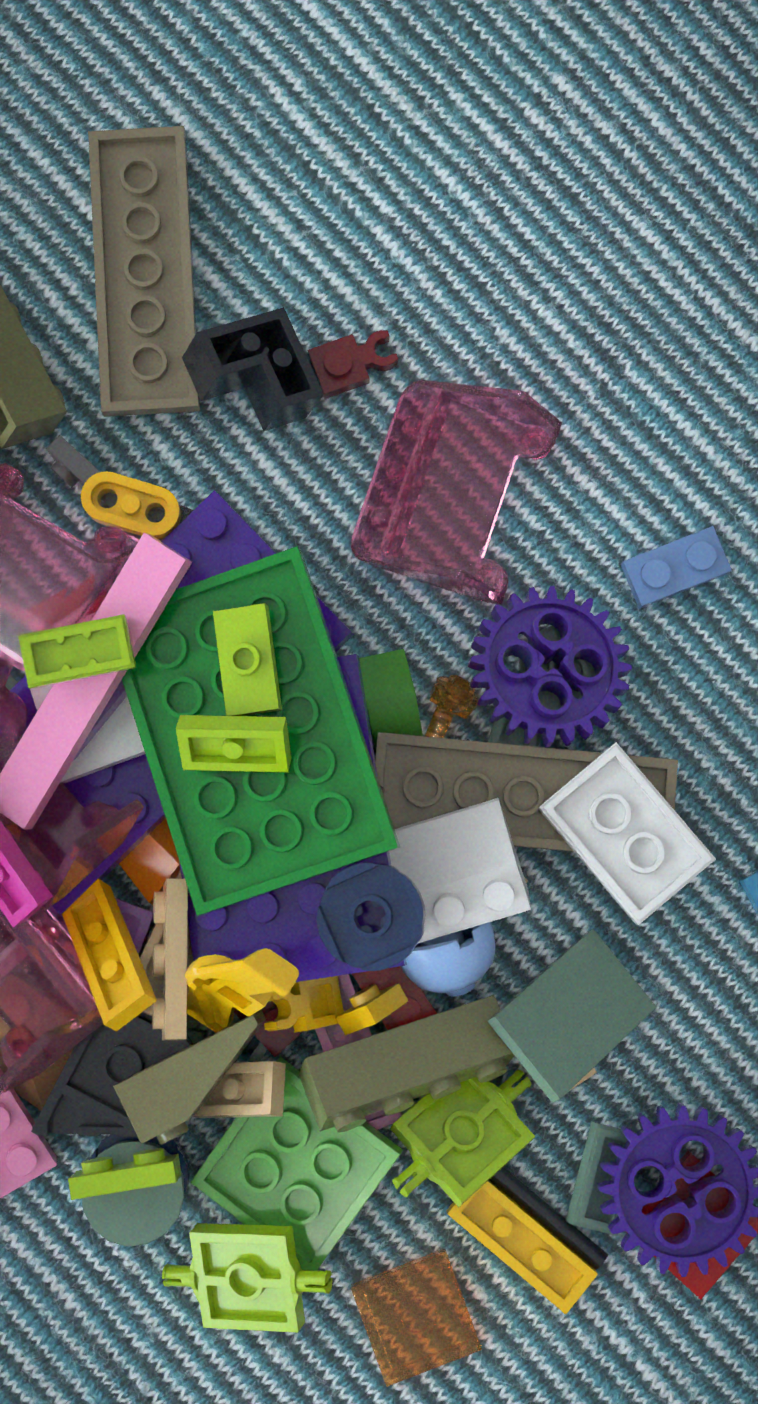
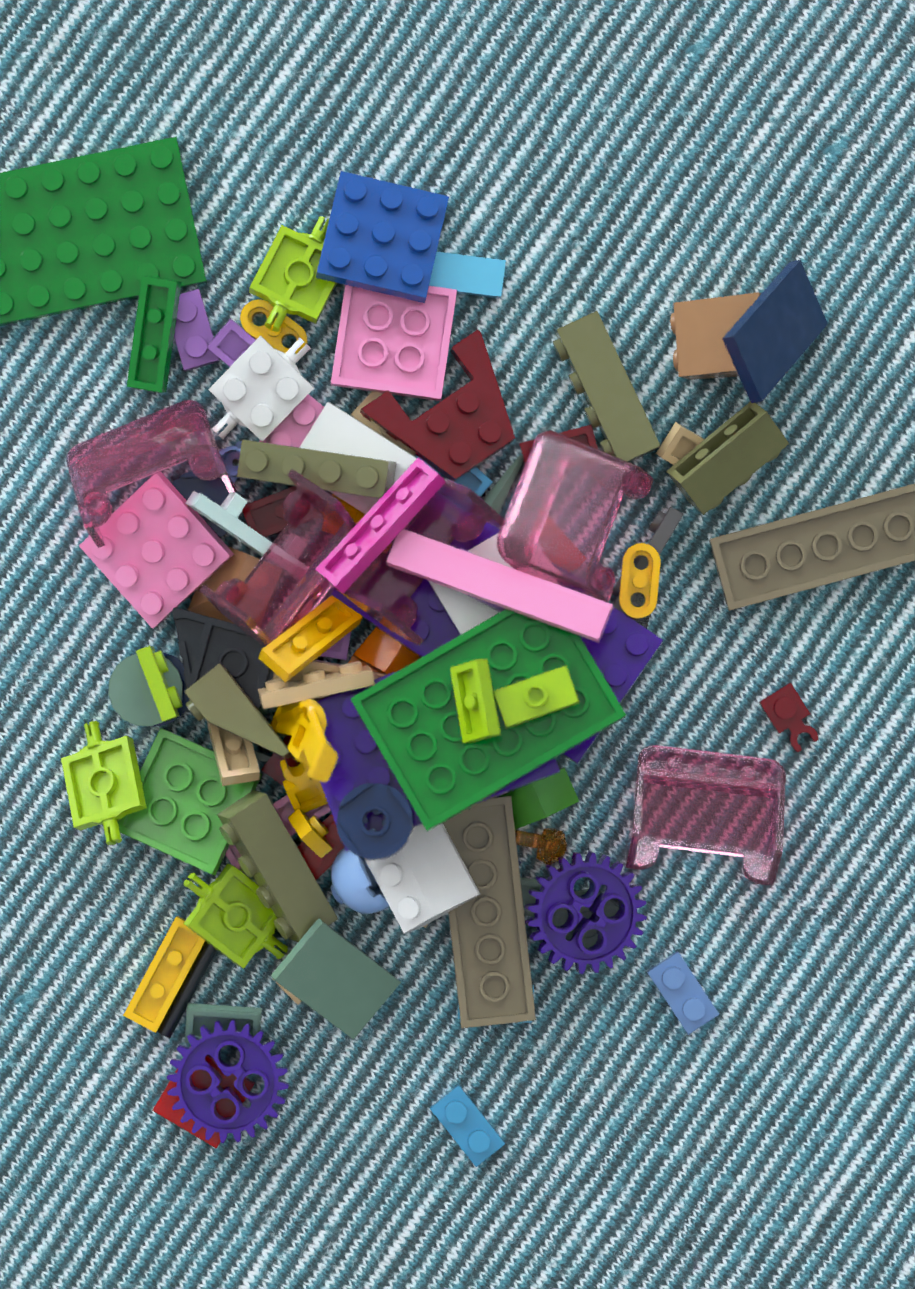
camera: 75 degrees right, 5 degrees up
lime plate [18,614,136,689] -> none
black brick [182,307,324,431] -> none
clear orange tile [351,1248,482,1387] -> none
white tile [538,742,716,925] -> none

